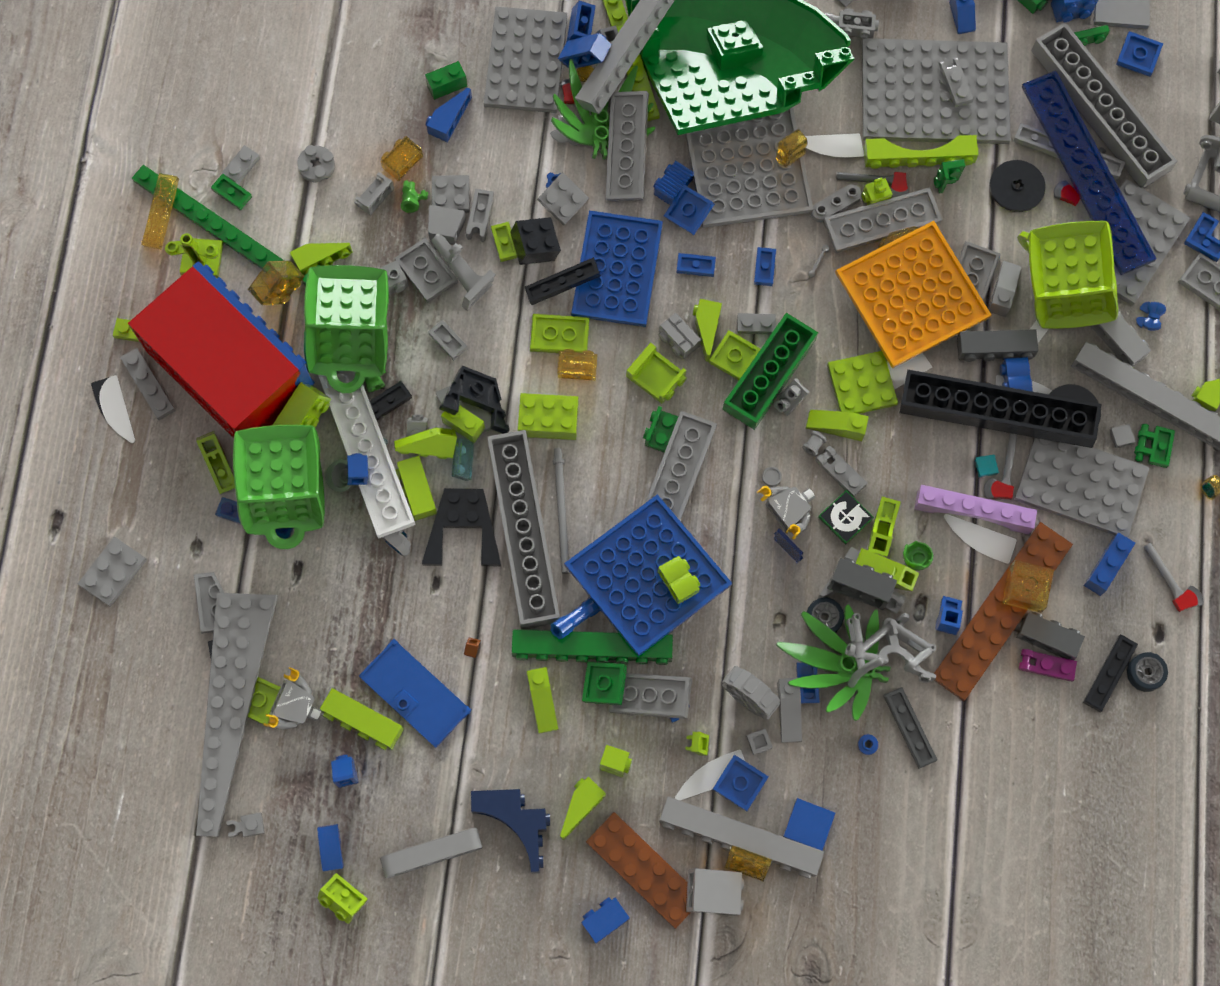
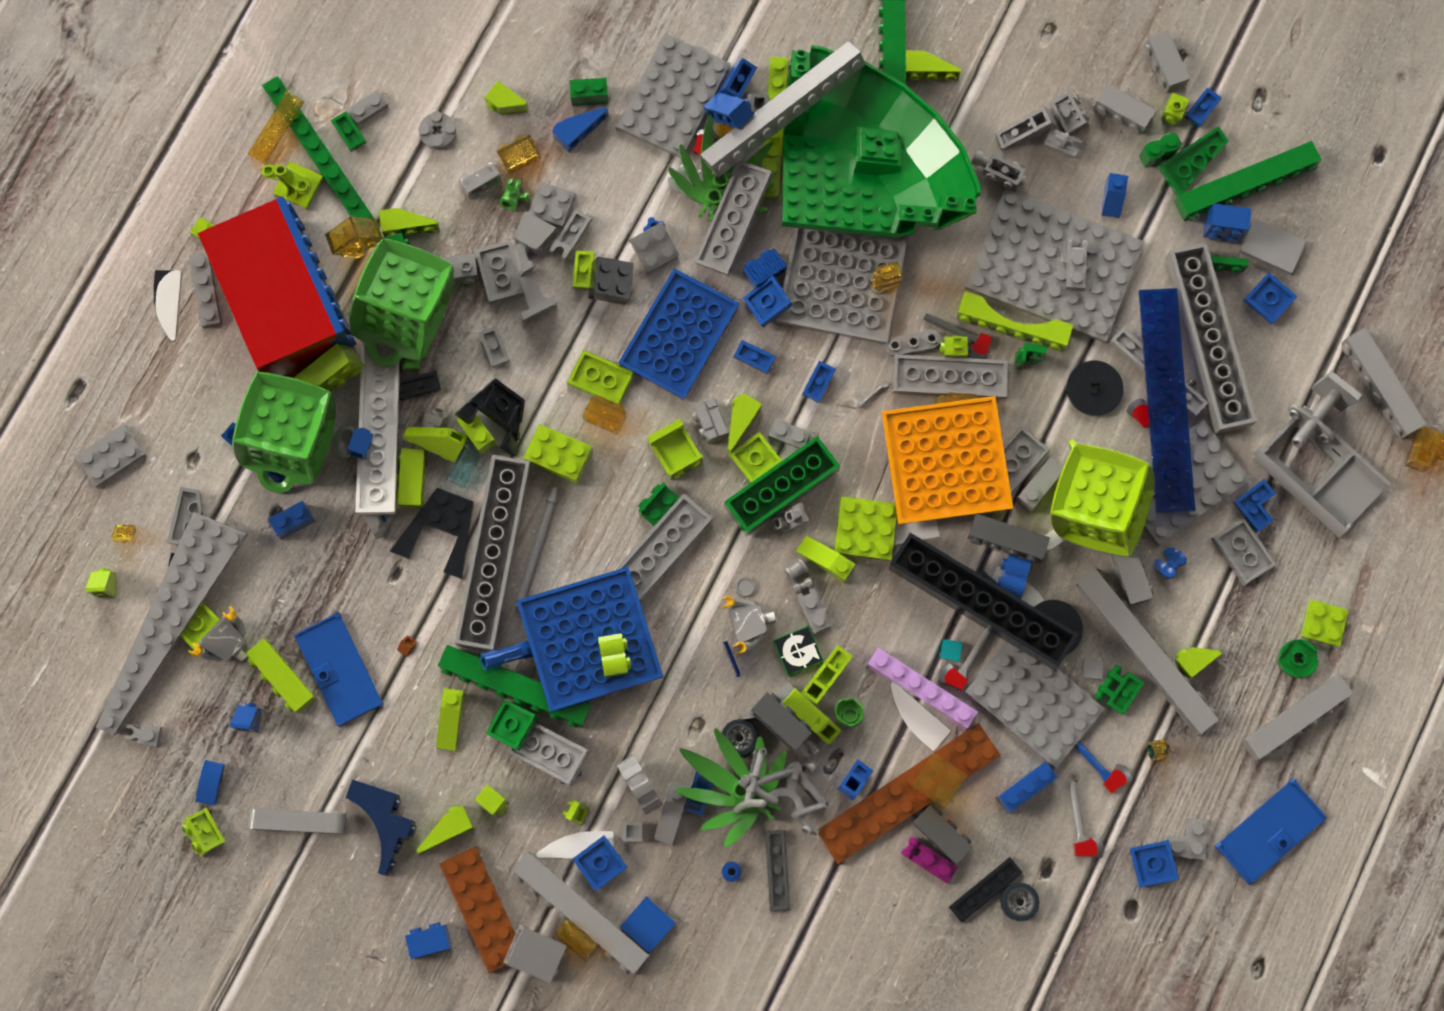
camera: 20 degrees right, 5 degrees up
lime slope [196,430,235,494] -> none
black plate [525,257,601,305] -> none
white sticker [792,133,864,157] -> none
none -> lime slope [85,568,116,598]
none -> clear yellow plate [111,524,136,543]
none -> blue brick [268,501,316,540]
none -> lime slope [484,81,528,115]
none -> piece [1074,741,1132,793]

